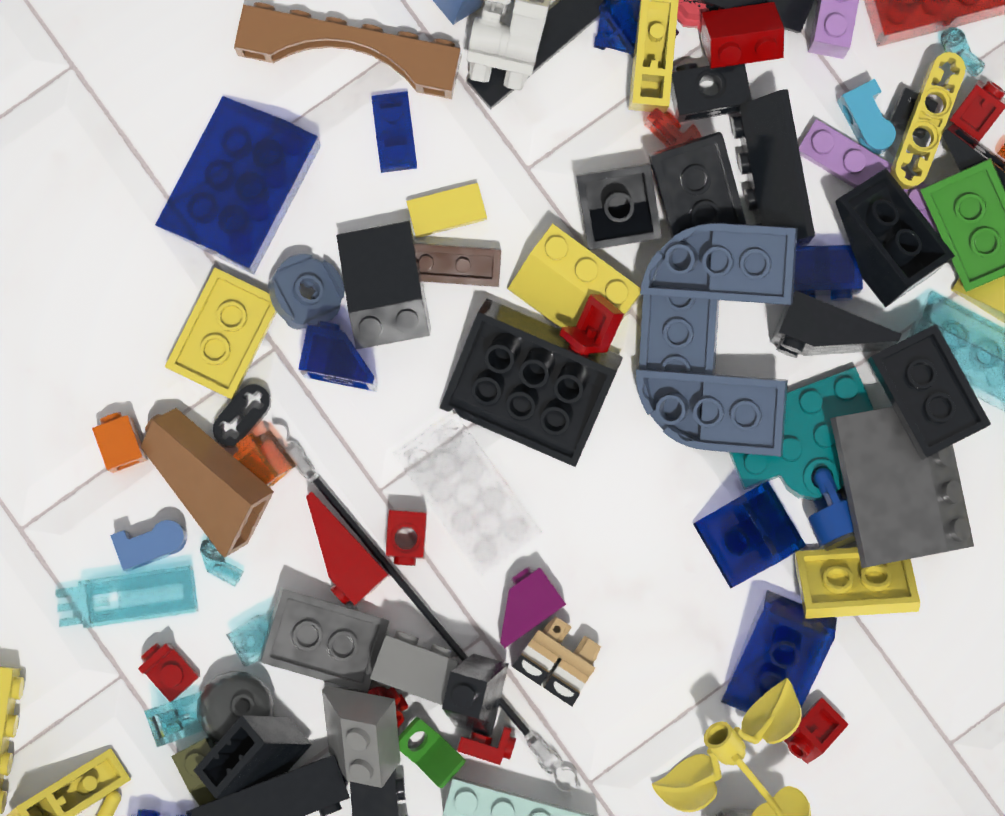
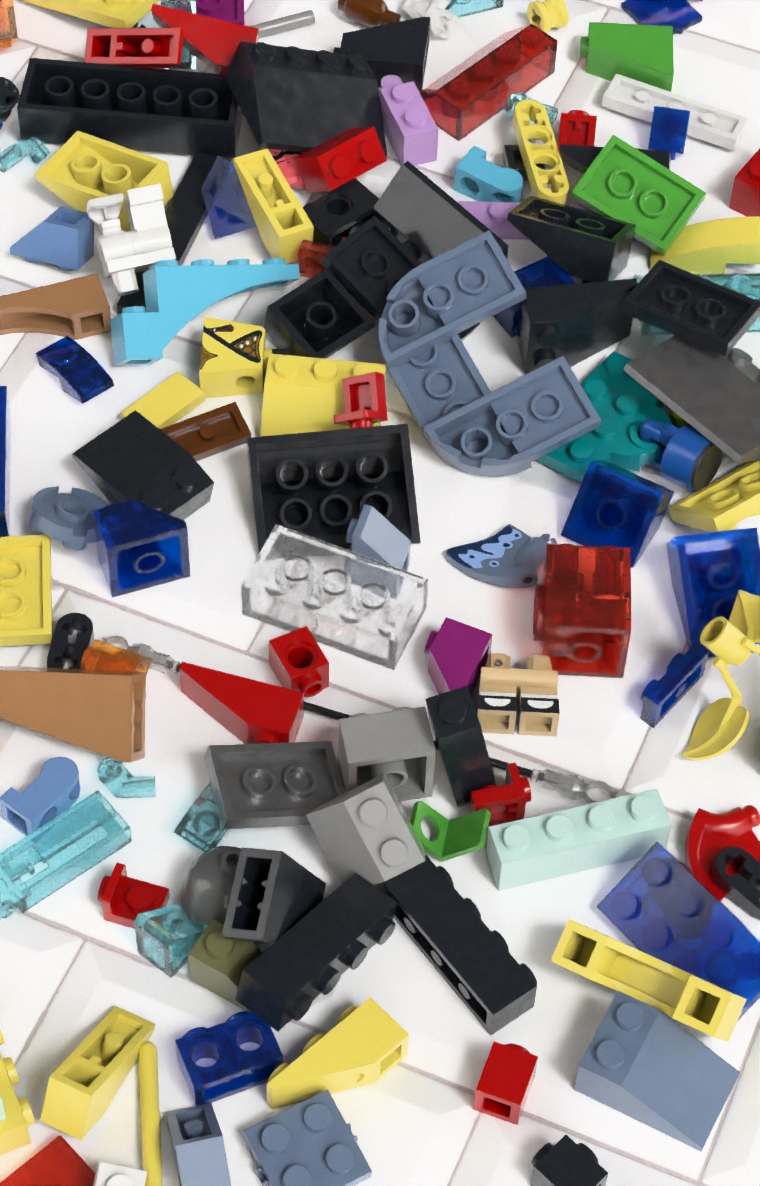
camera: 30 degrees left, 30 degrees down
none -> medium azure arch [110,258,300,366]
none -> light yellow torso [199,317,288,399]
none -> slope [346,504,411,597]
none -> sand blue arm [446,524,558,588]
none -> clear red brick [533,543,632,678]
none -> clear blue plate [640,643,709,728]

